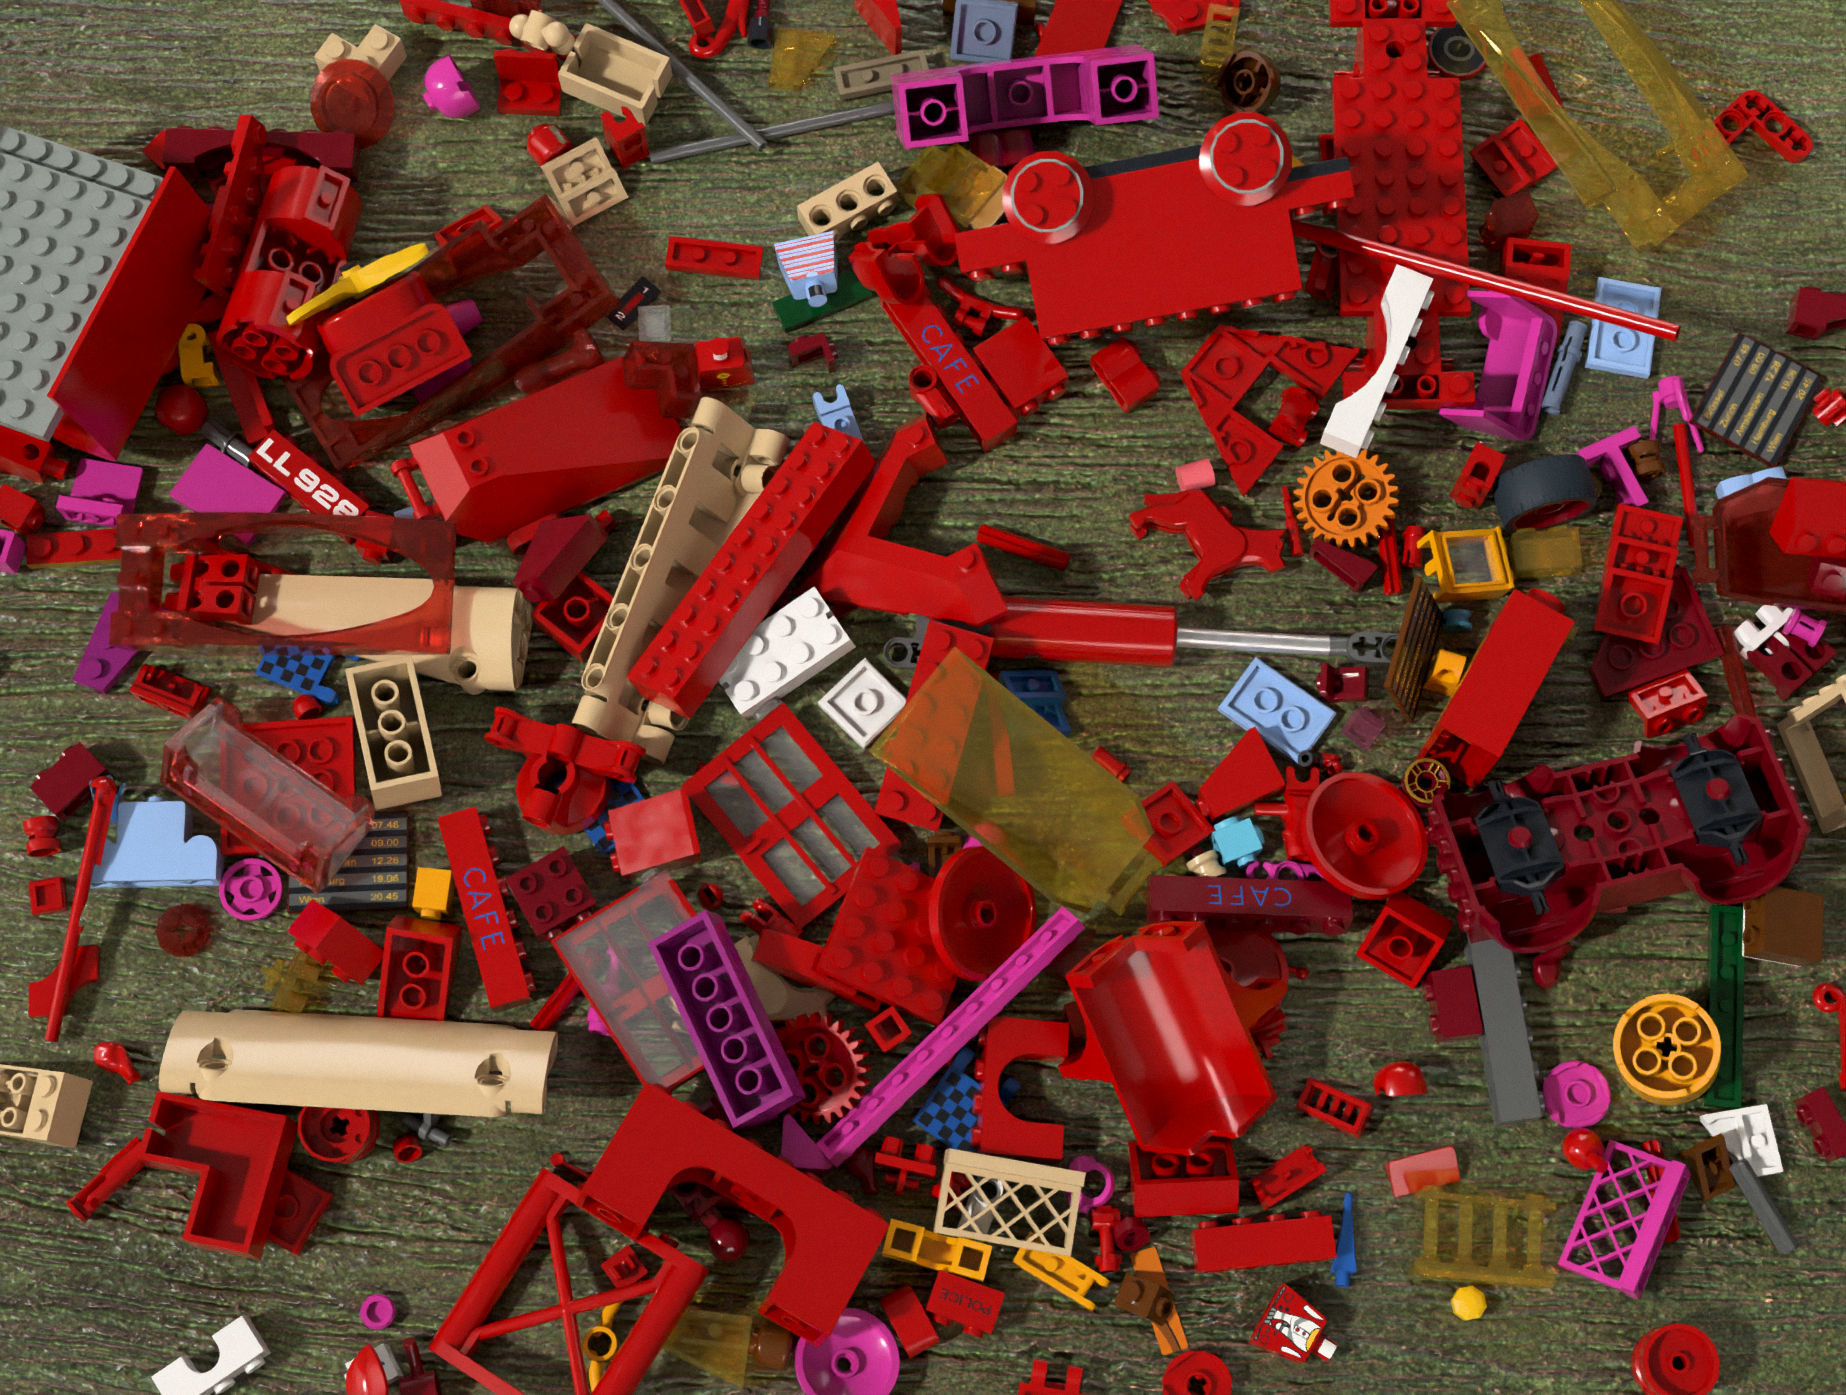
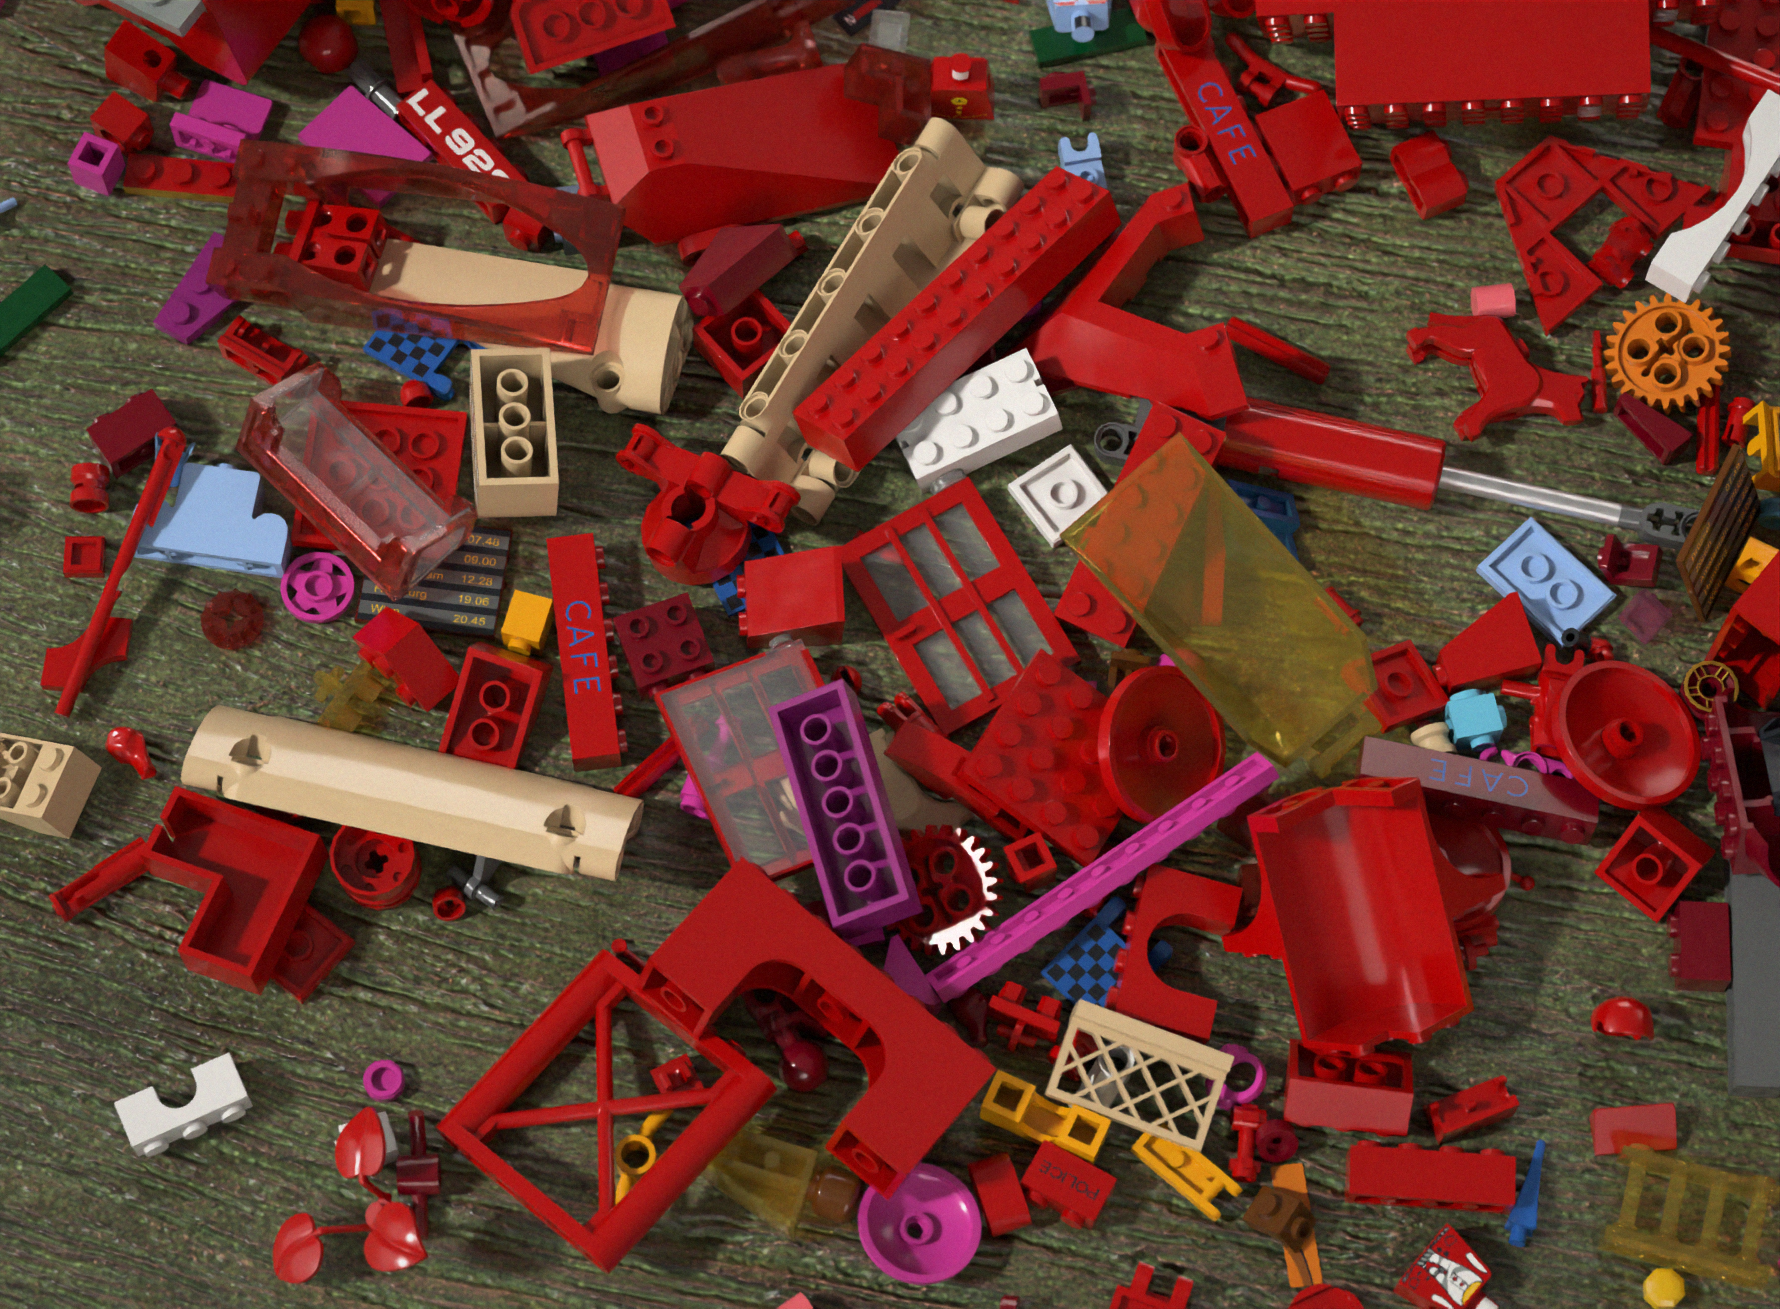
camera: 10 degrees right, 5 degrees down
red slope [1295,1077,1374,1139] -> none

